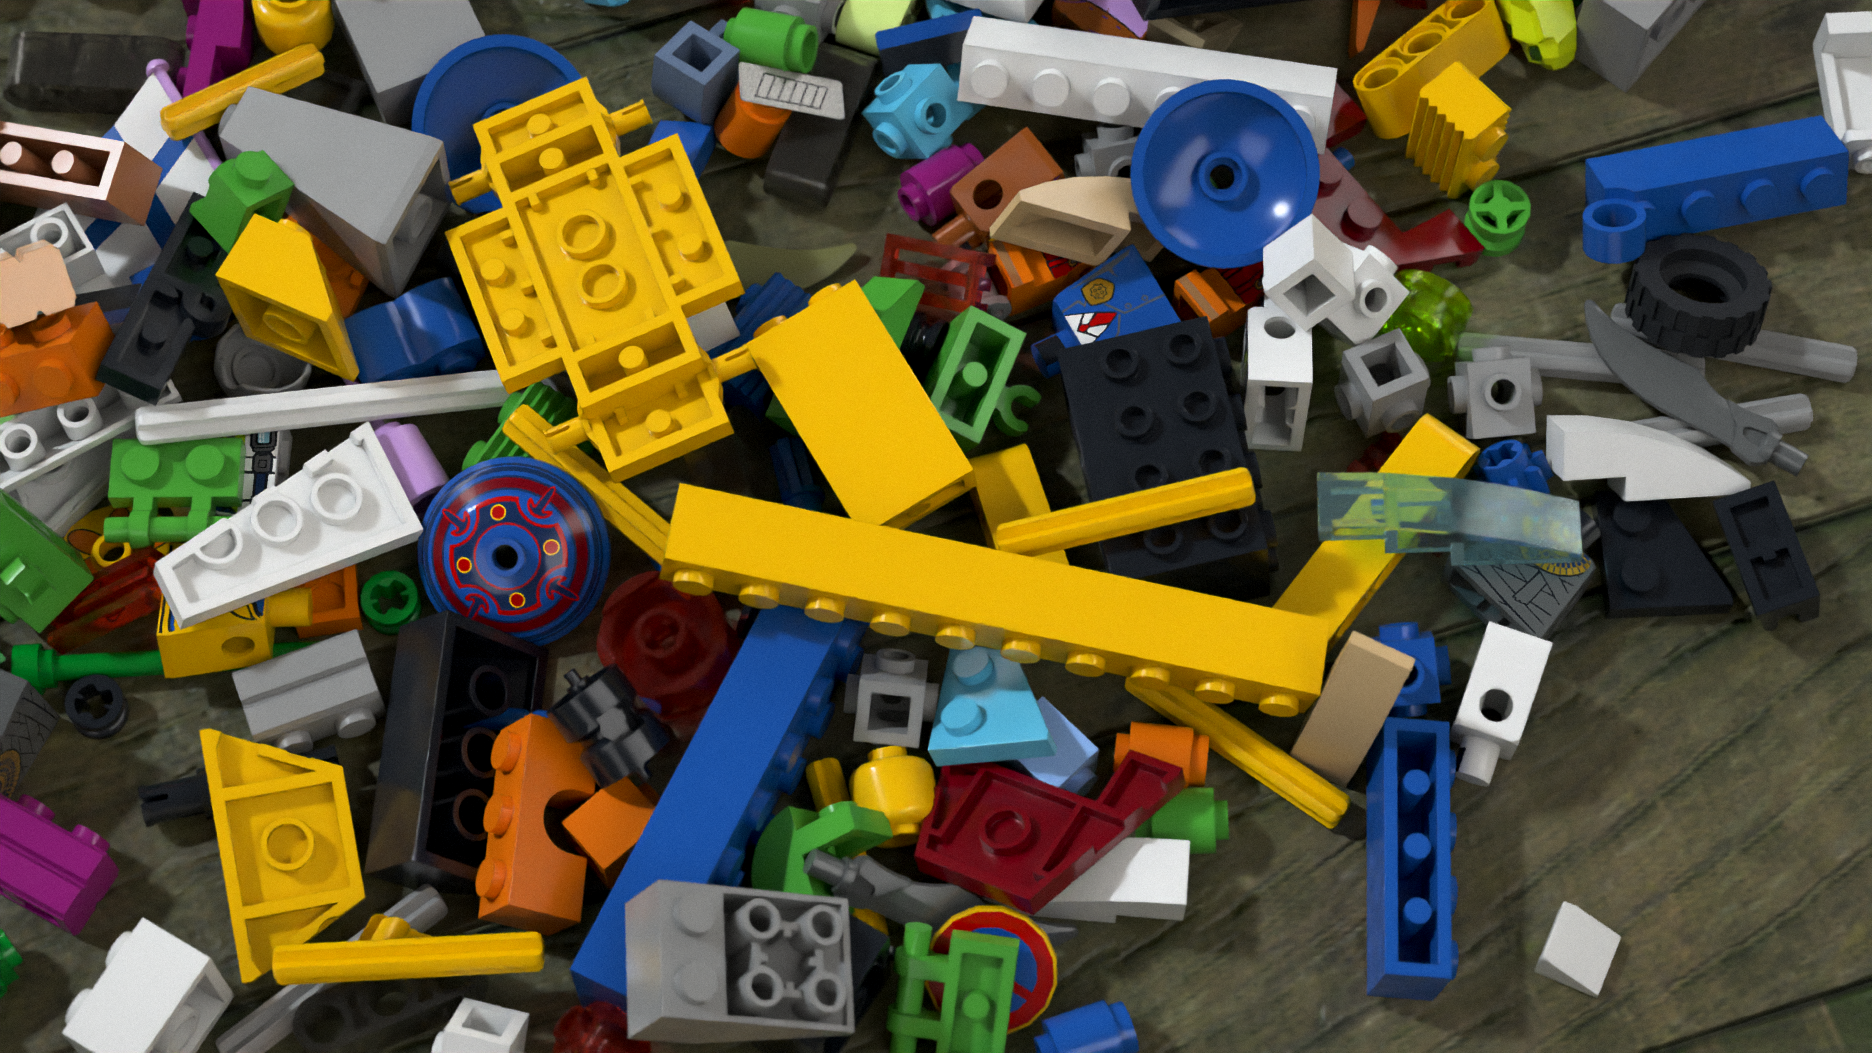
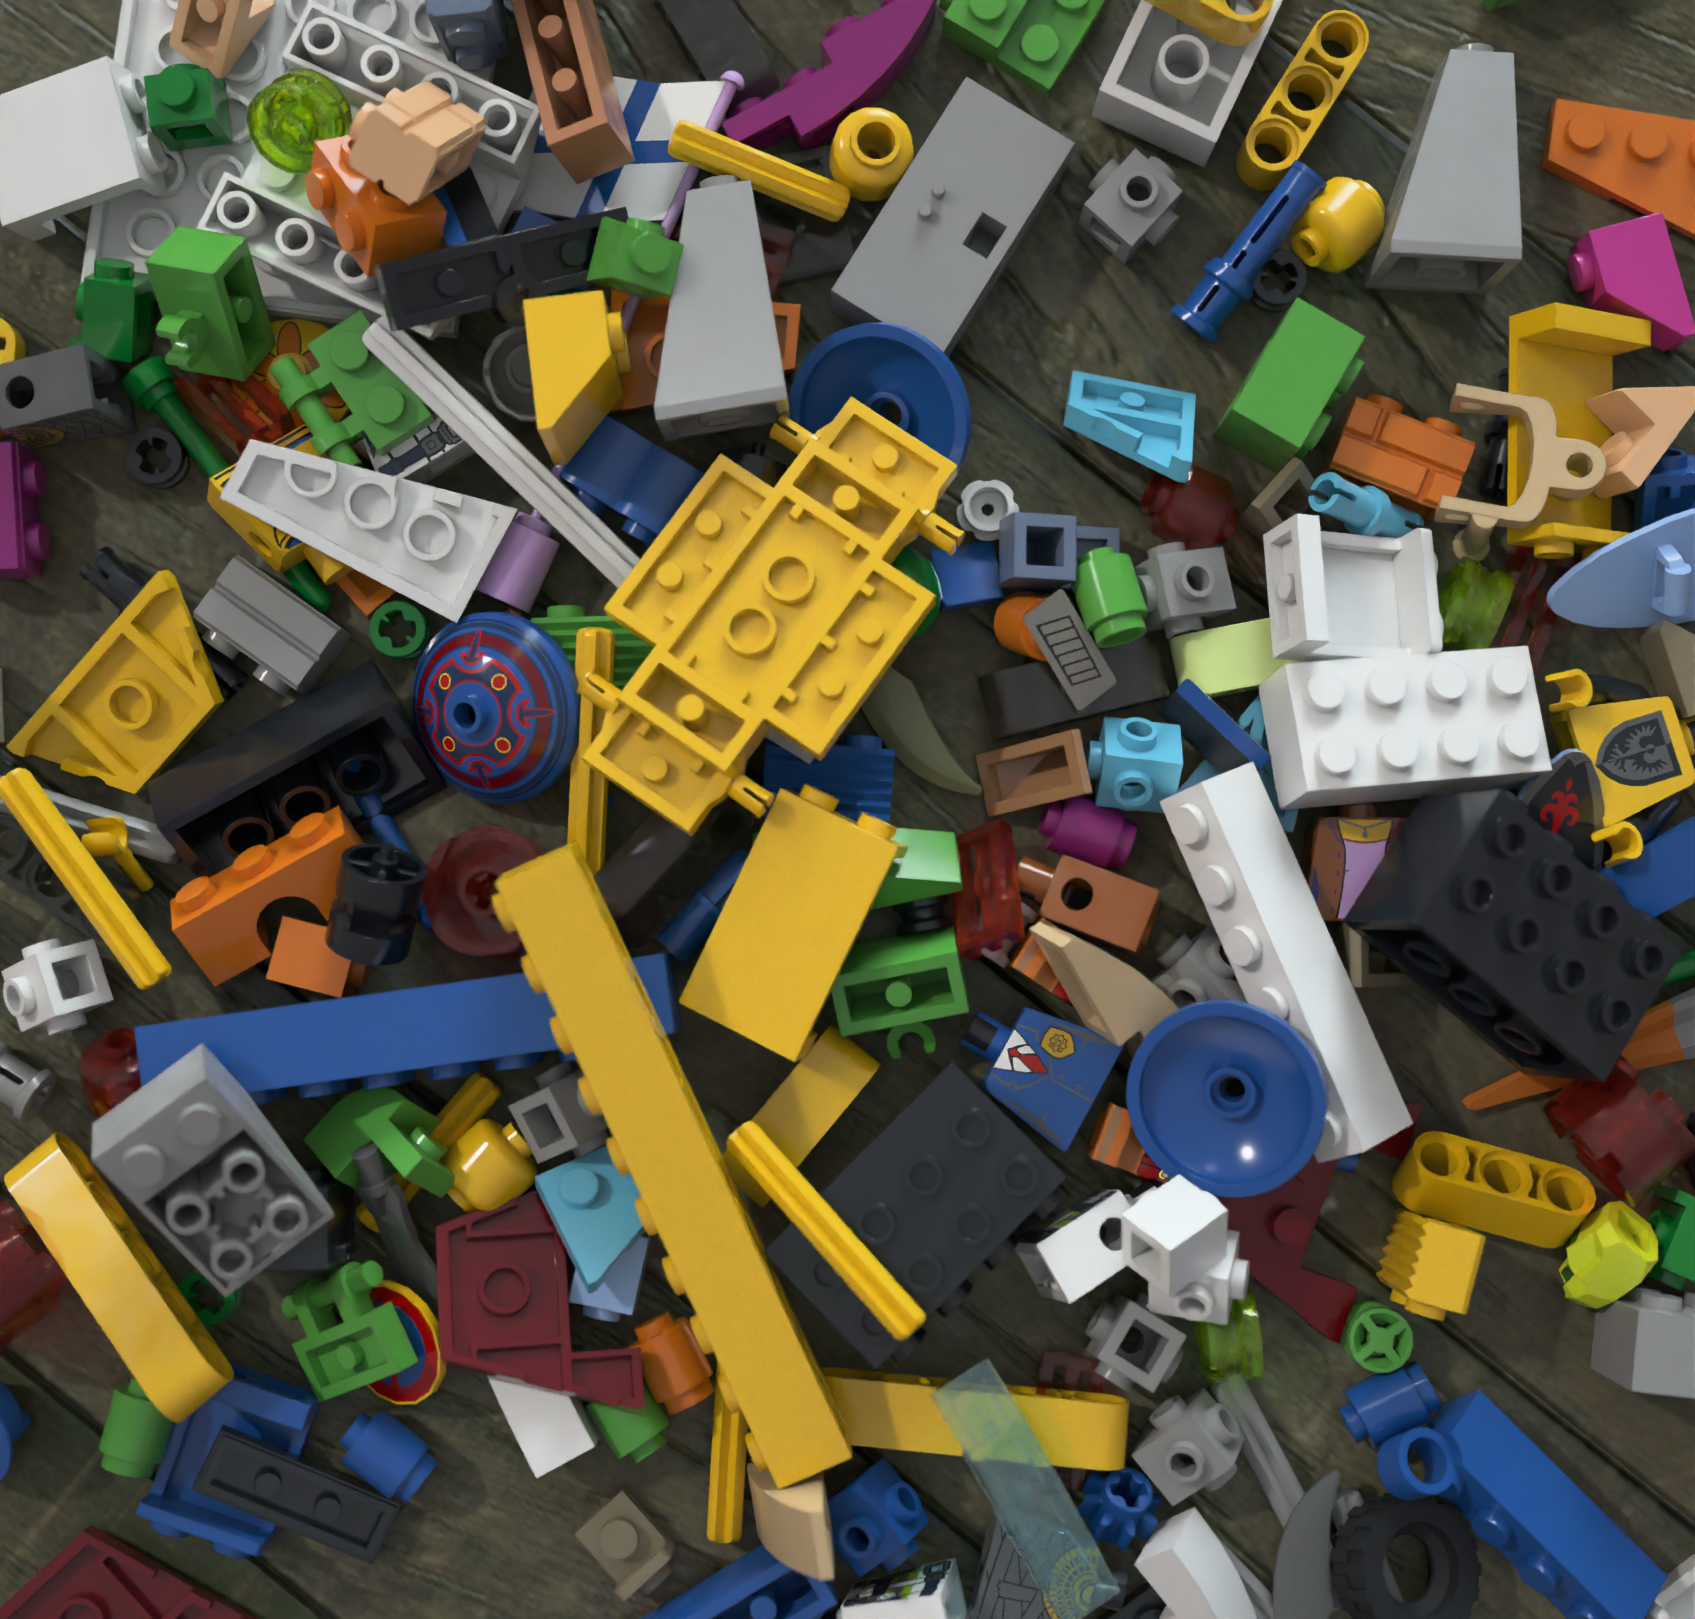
camera: 55 degrees right, 20 degrees up
none -> dark tan bracket [574,1485,676,1602]
none -> white plate [956,480,1019,541]
none -> medium nougat slope [975,729,1092,817]
none -> blue brick [1337,1361,1441,1450]

